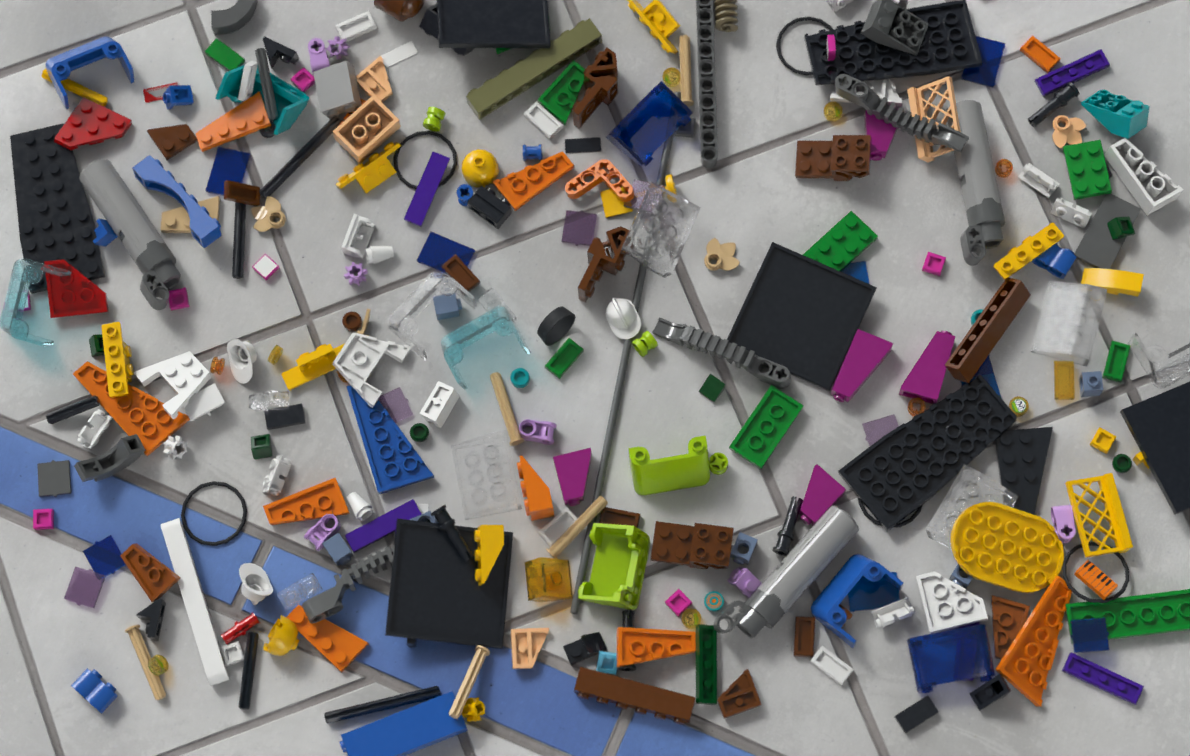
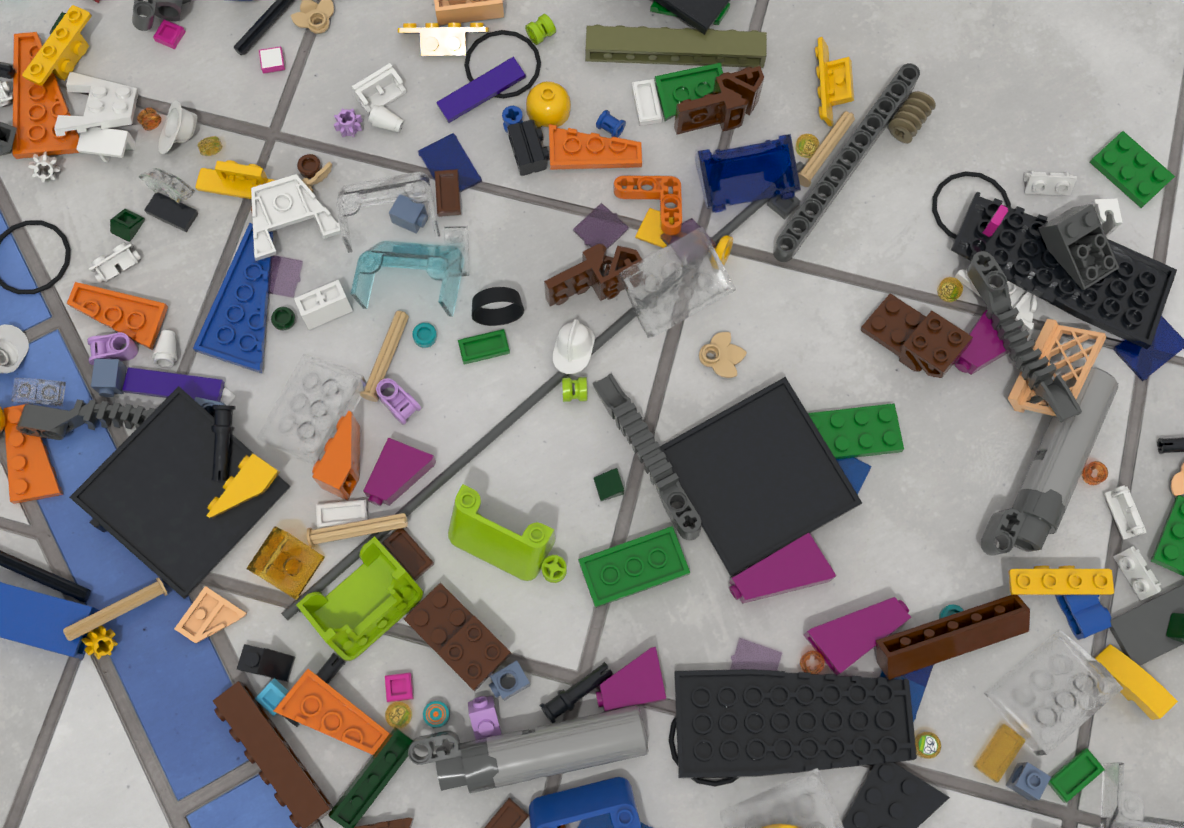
camera: 30 degrees right, 0 degrees up
black sticker [565,137,601,153] -> none
dark pink tile [922,252,946,276] -> none

